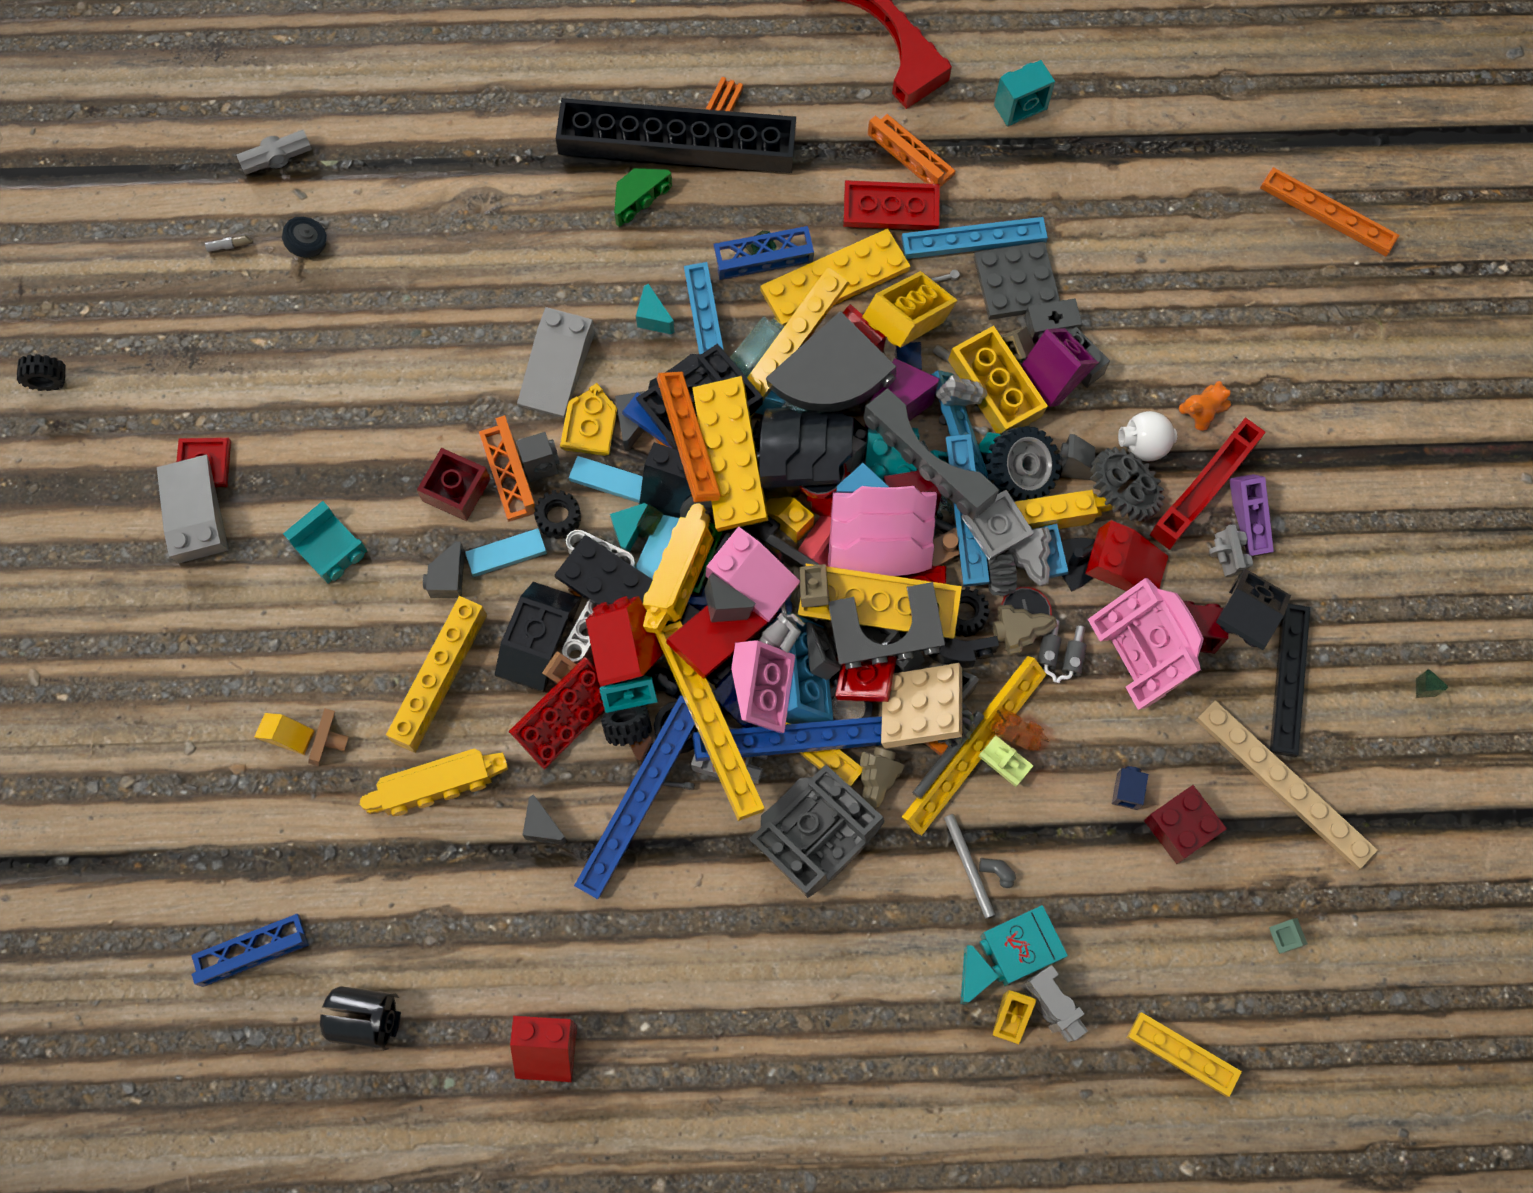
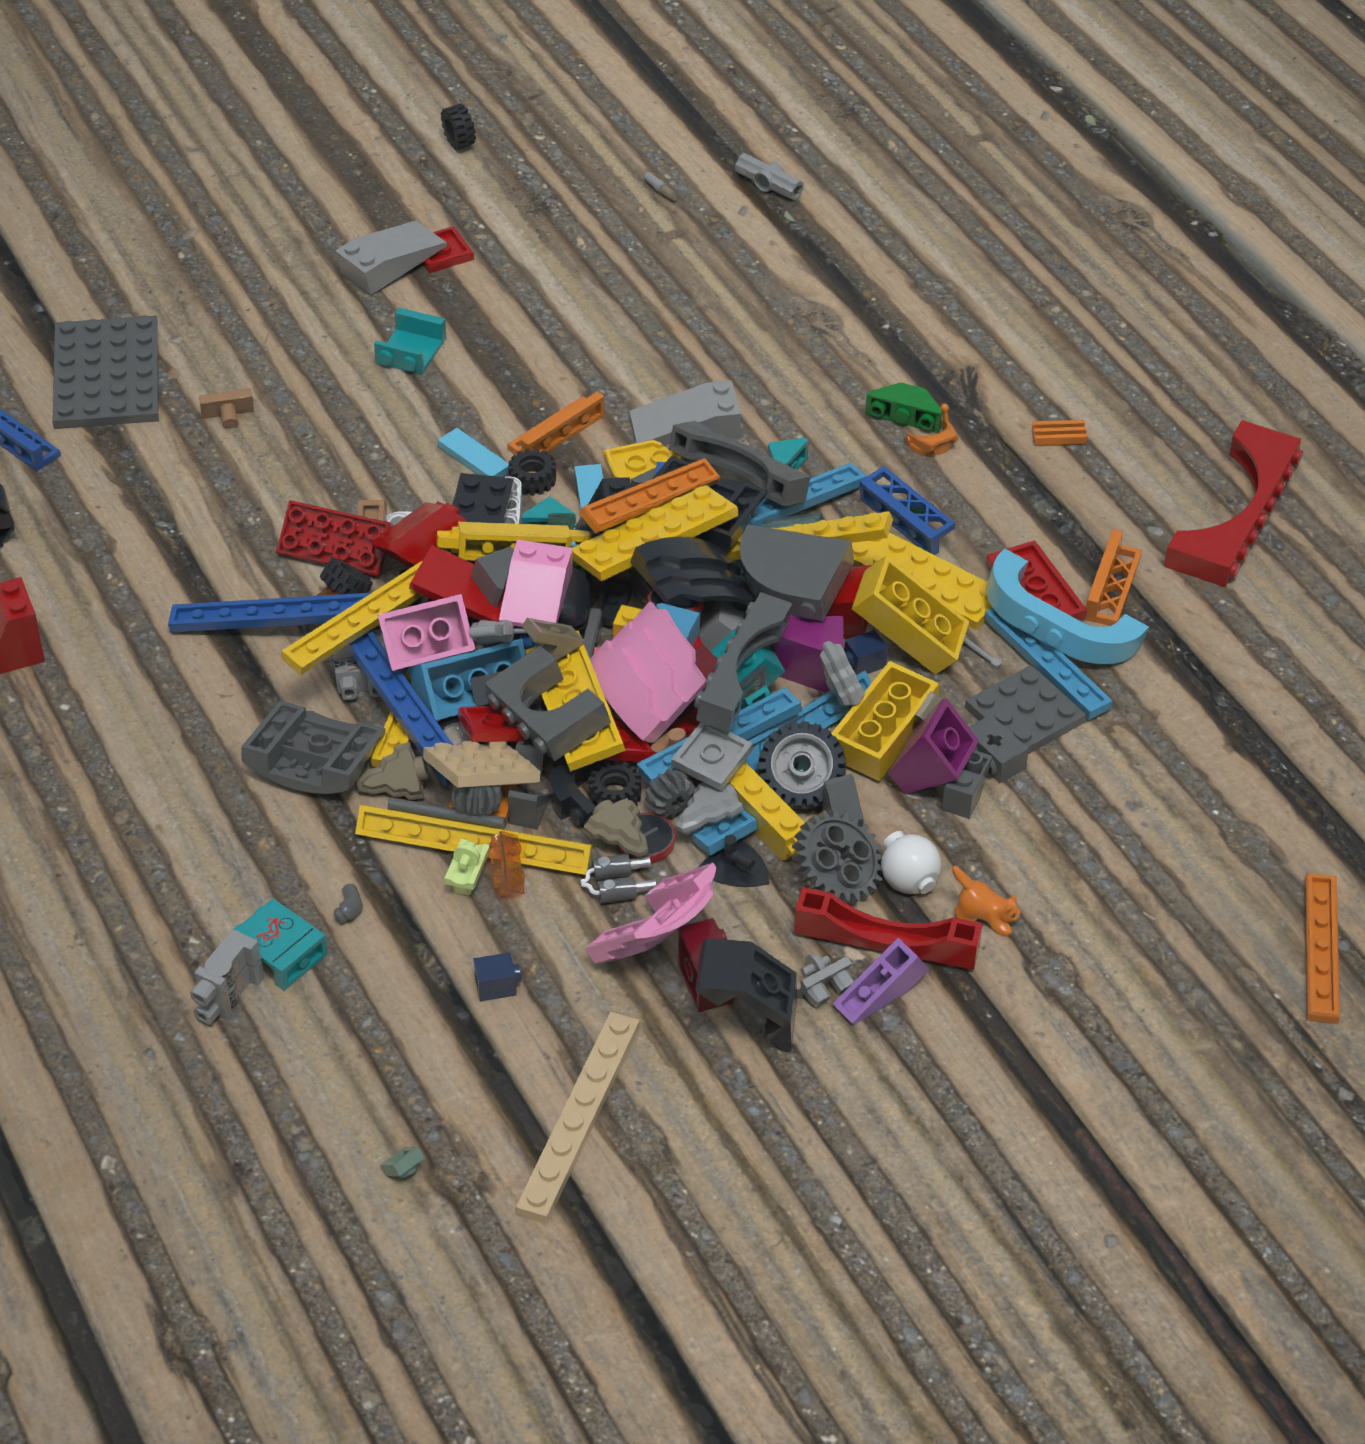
camera: 65 degrees right, 25 degrees down
yellow slope [254,713,314,755] -> none
black wheel [282,216,327,258] -> none
yellow hinge [359,748,508,816] -> none
yellow brick [386,596,487,753] -> none
dark red brick [417,448,491,522] -> none
dark grey slope [423,541,465,598] -> none
black slope [494,582,582,693] -> none
dark grey brick [516,432,560,483] -> none
dark grey slope [522,794,567,845] -> none
black brick [555,98,796,173] -> none
teal slope [600,675,658,713] -> none
light grey bar [944,814,995,919] -> none
teal slope [960,945,999,1005] -> none
yellow slope [992,990,1036,1044] -> none
teal brick [994,60,1055,127] -> none
red slope [1085,520,1168,591] -> none
yellow plate [1126,1012,1242,1097] -> none
dark red brick [1144,785,1227,864] -> none
black tile [1270,603,1311,757] -> none
clear green slope [1416,669,1448,698] -> none
none -> dark grey plate [52,315,159,429]
none -> dark grey arch [669,421,811,506]
none -> orange helmet [905,404,958,457]
none -> medium azure arch [986,548,1149,664]

